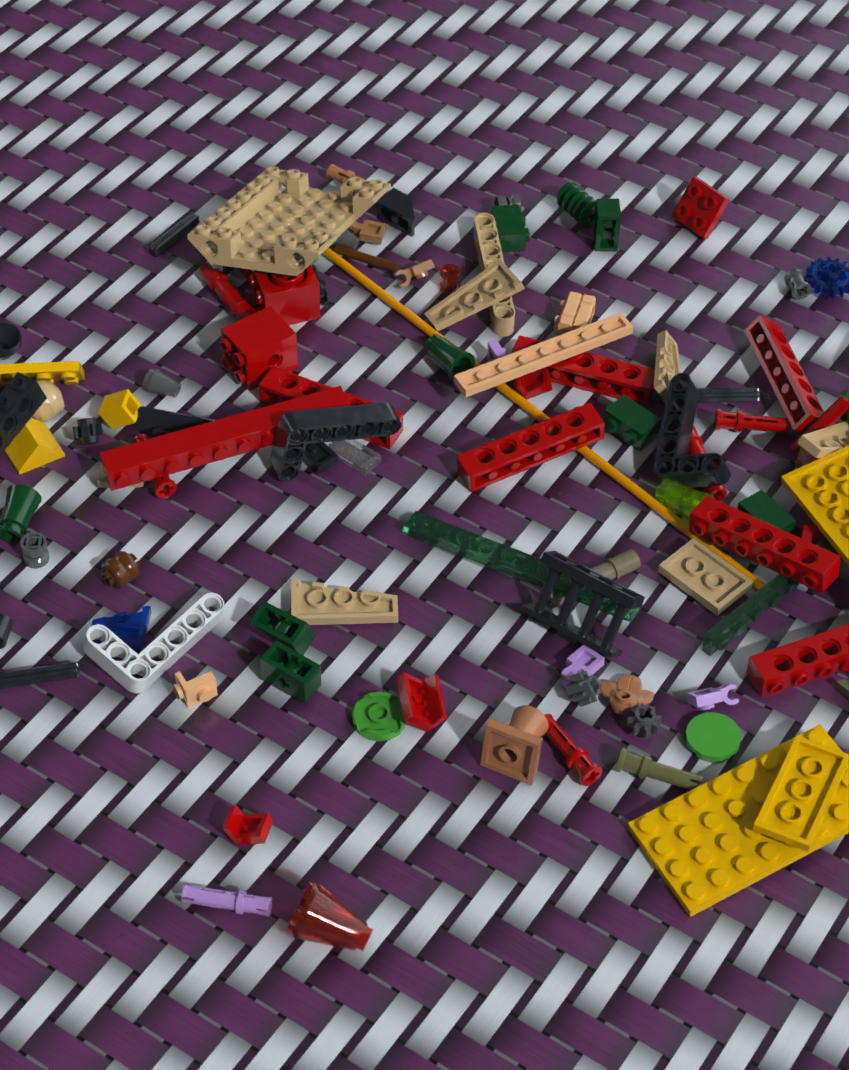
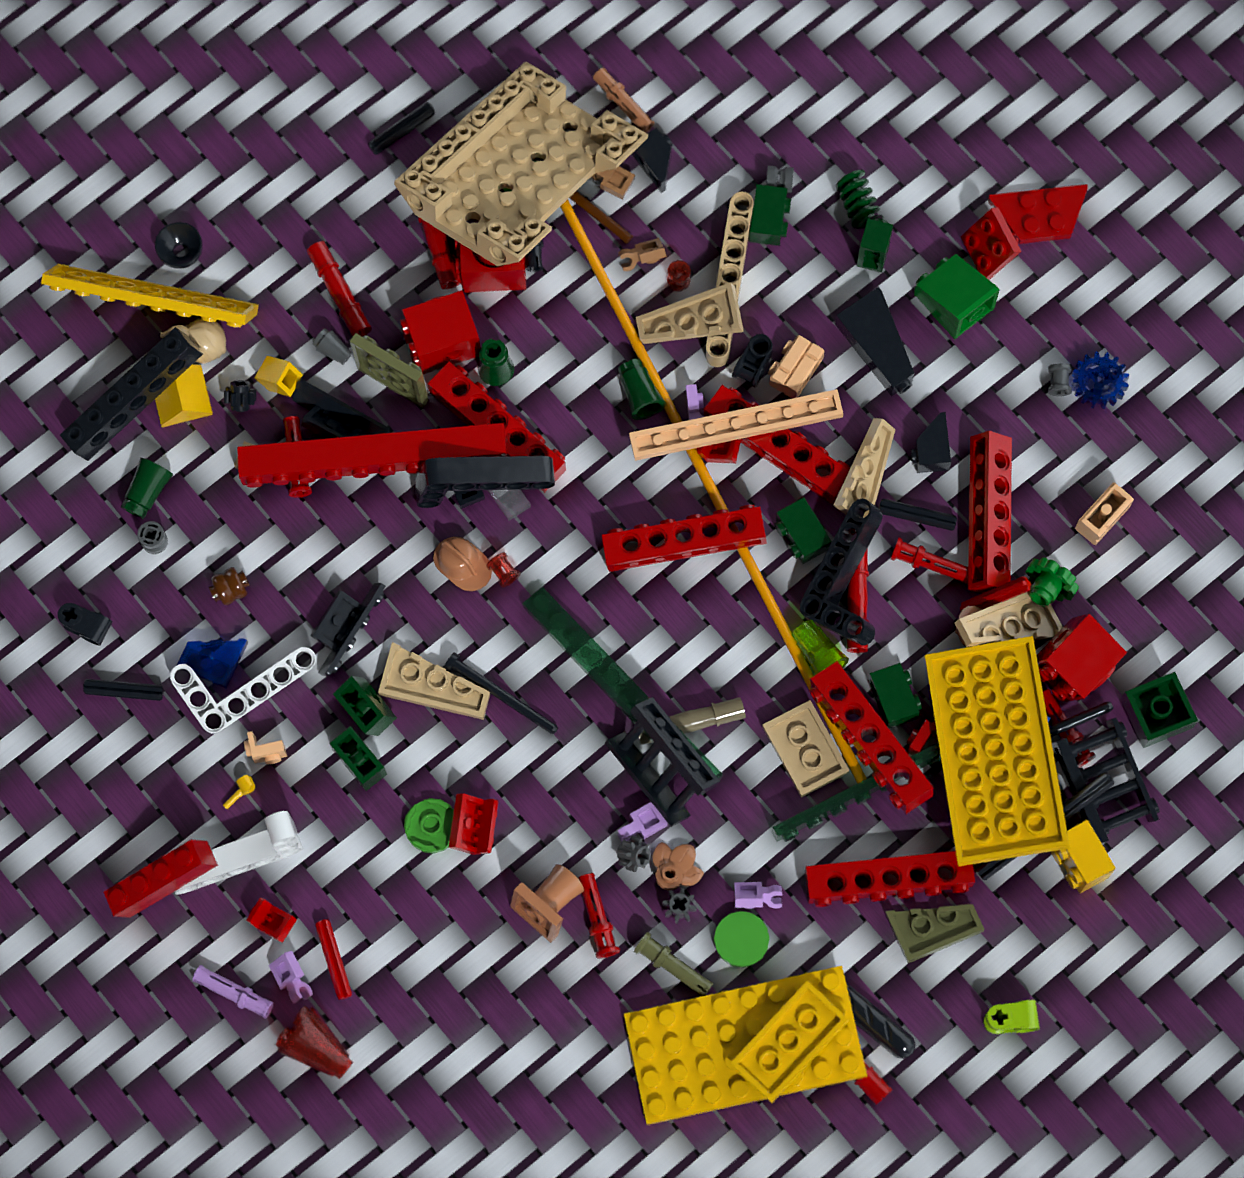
camera: 20 degrees right, 25 degrees up
none -> red brick [103,839,218,918]
none -> white beam [174,811,303,895]
none -> yellow hand [223,775,255,809]
none -> lavender plate [269,951,313,1003]
none -> red piece [307,241,372,337]
none -> black bracket [310,583,386,676]
none -> red axle [315,919,352,1000]
none -> olive plate [350,333,429,408]
none -> nougat piece [433,537,492,592]
none -> black bar [444,652,558,734]
none -> dark green plant [478,339,514,386]
none -> clear red bush [486,552,521,588]
none -> black piece [732,334,772,388]
none -> black slope [835,287,914,397]
none -> black slope [911,412,951,473]
none -> green slope [914,254,1000,340]
none -> red wing [988,184,1088,244]

